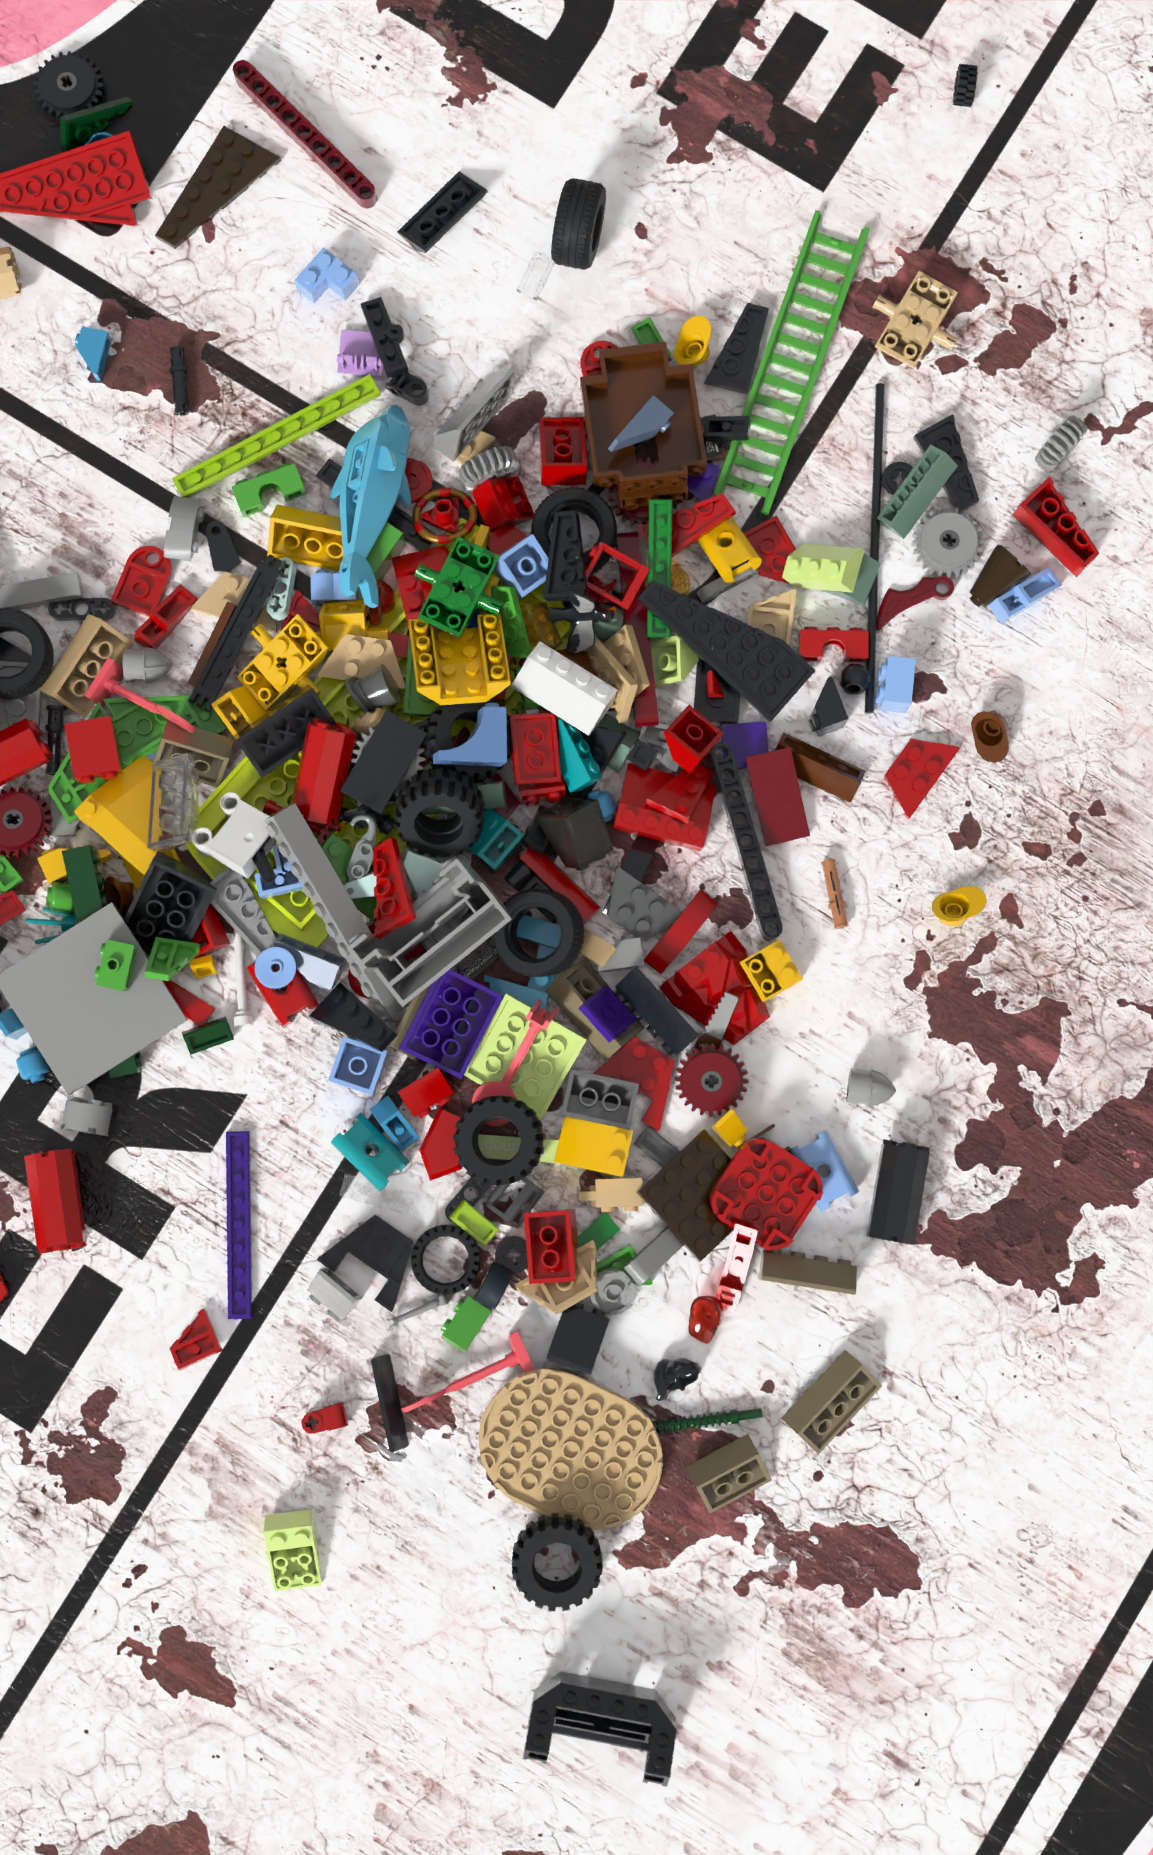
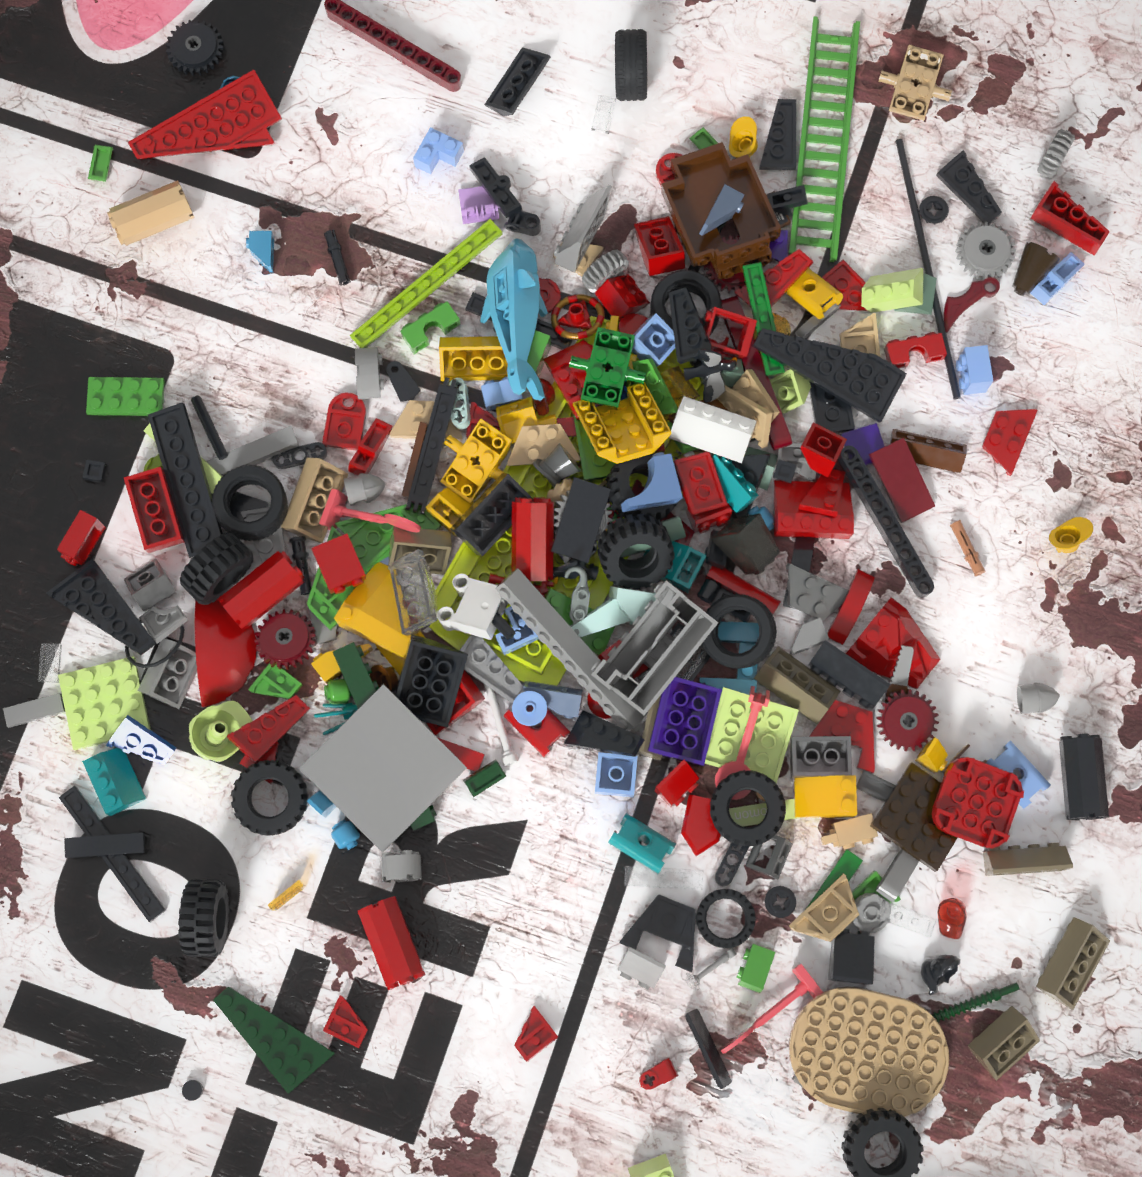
camera: 10 degrees left, 5 degrees down
dark green wing [60,97,132,153] -> none
bright green brick [94,939,138,991] -> none
bright green wing [145,937,200,981] -> none
dark brown wing [155,126,281,249] -> none
yellow tile [189,955,218,979] -> none
dark purple tile [226,1131,252,1319] -> none
dark azure slope [369,1096,420,1152] -> none
red wing [373,837,417,939] -> none
lime tile [449,1199,499,1247] -> none
black wheel [475,1262,513,1309] -> none
red slope [524,1209,577,1284] -> none
dark purple tile [579,985,637,1043] -> none
tan tile [580,928,617,967] -> none
red slope [706,670,723,698] -> none
slope [714,1222,759,1312] -> none
yellow slope [740,939,803,1002] -> none
black slope [808,676,849,737] -> none
black piece [838,663,870,695] -> none
sand green brick [877,445,958,539] -> none
reddish brown piece [971,710,1009,763] -> none

